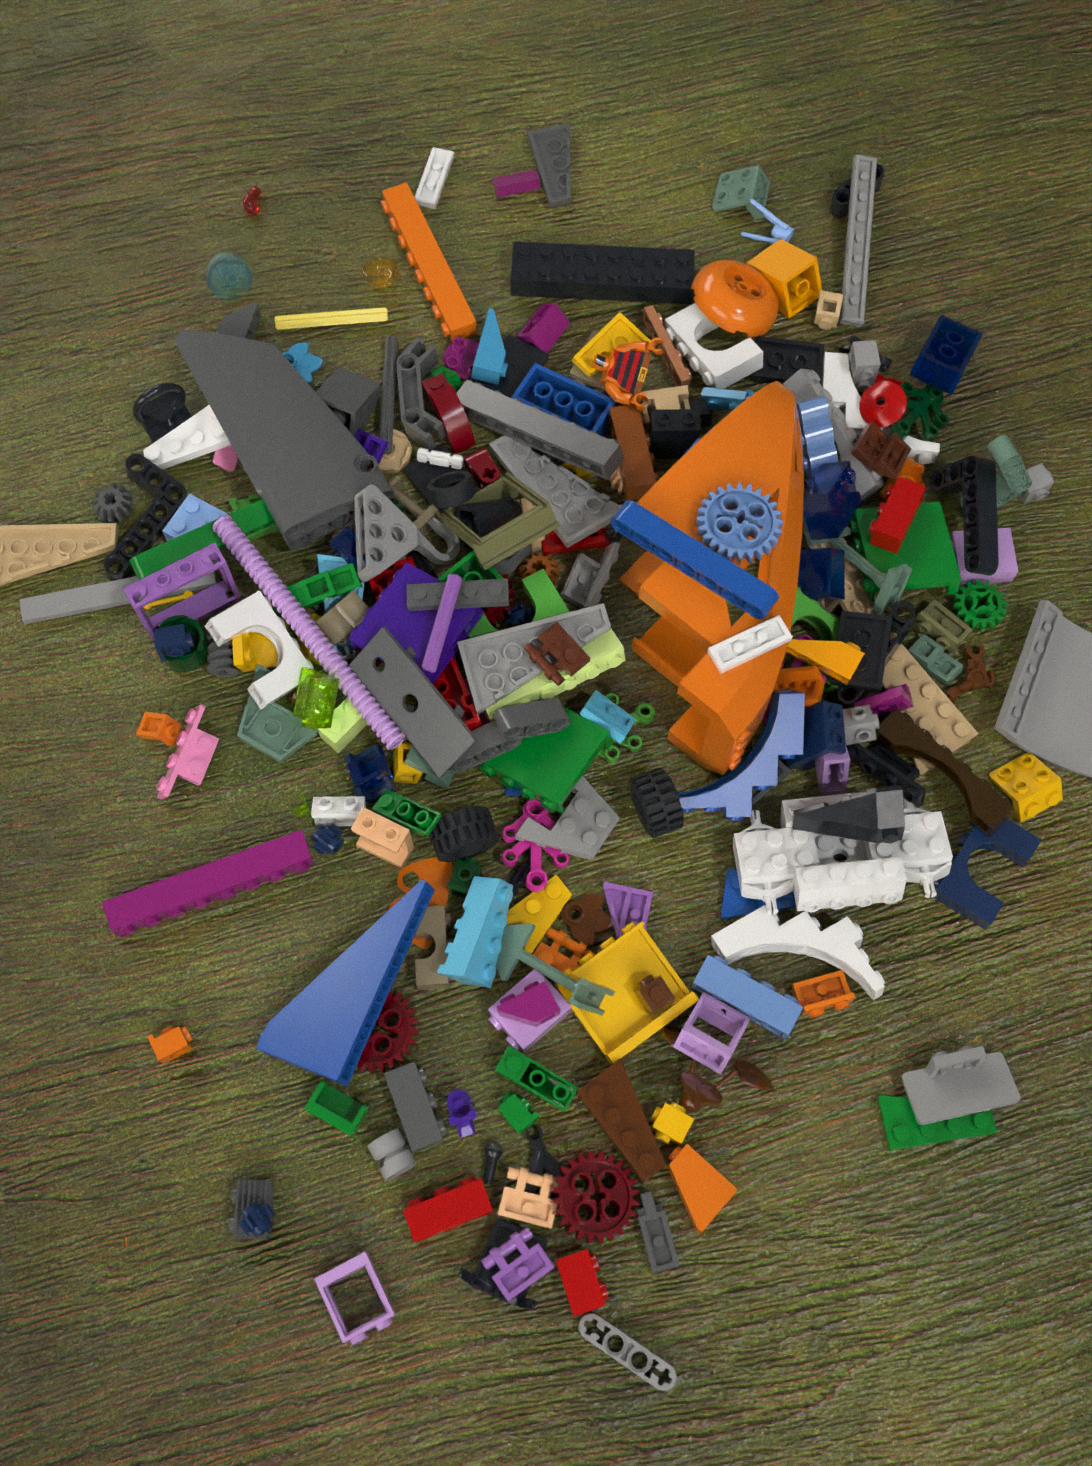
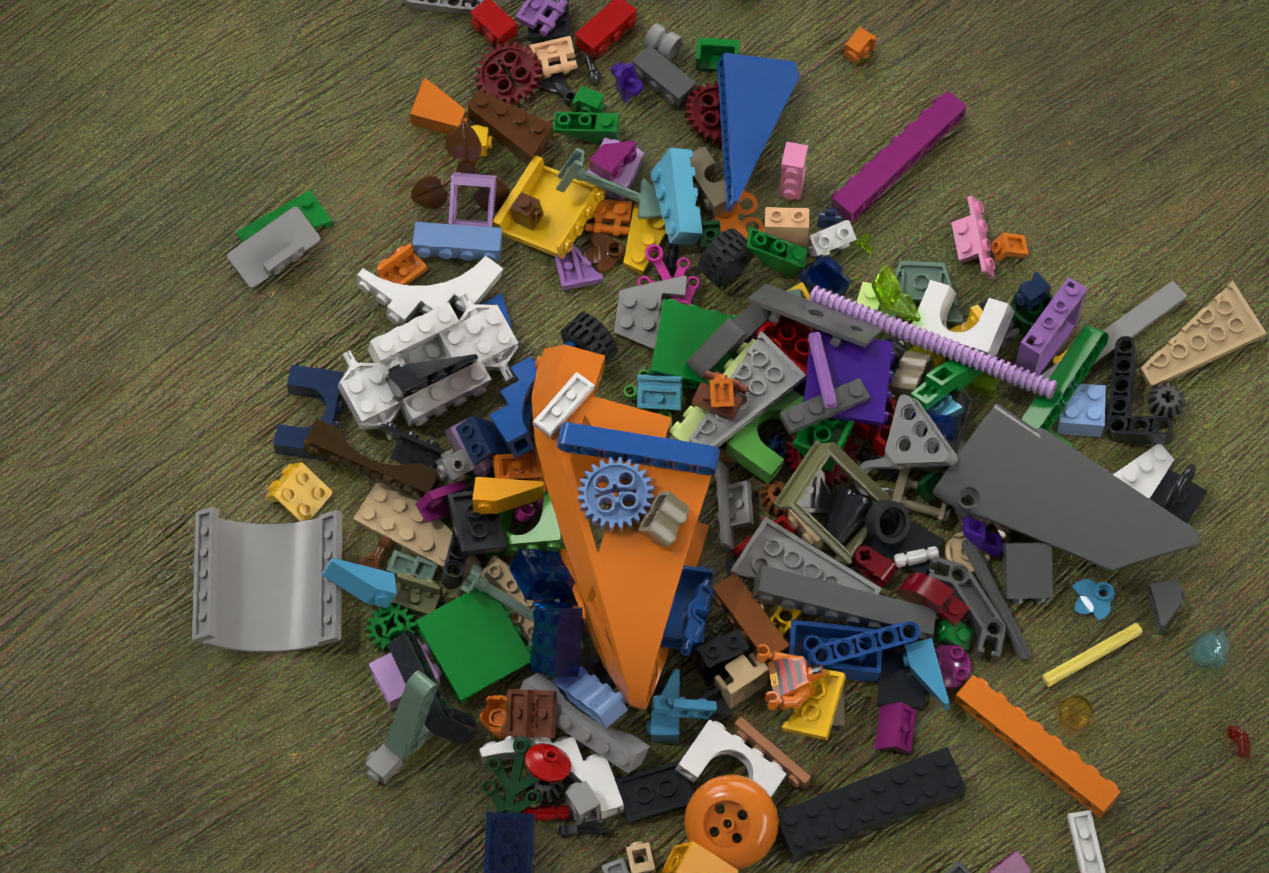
camera: 155 degrees right, 5 degrees down
dark grey hinge [637,1191,680,1274] -> none
red brick [868,477,926,554] -> none
none -> dark azure slope [322,558,397,608]
none -> dark tan brick [638,491,690,547]
none -> orange bracket [709,375,734,407]
none -> bright pink arch [779,142,808,200]
none -> blue beam [808,621,920,666]

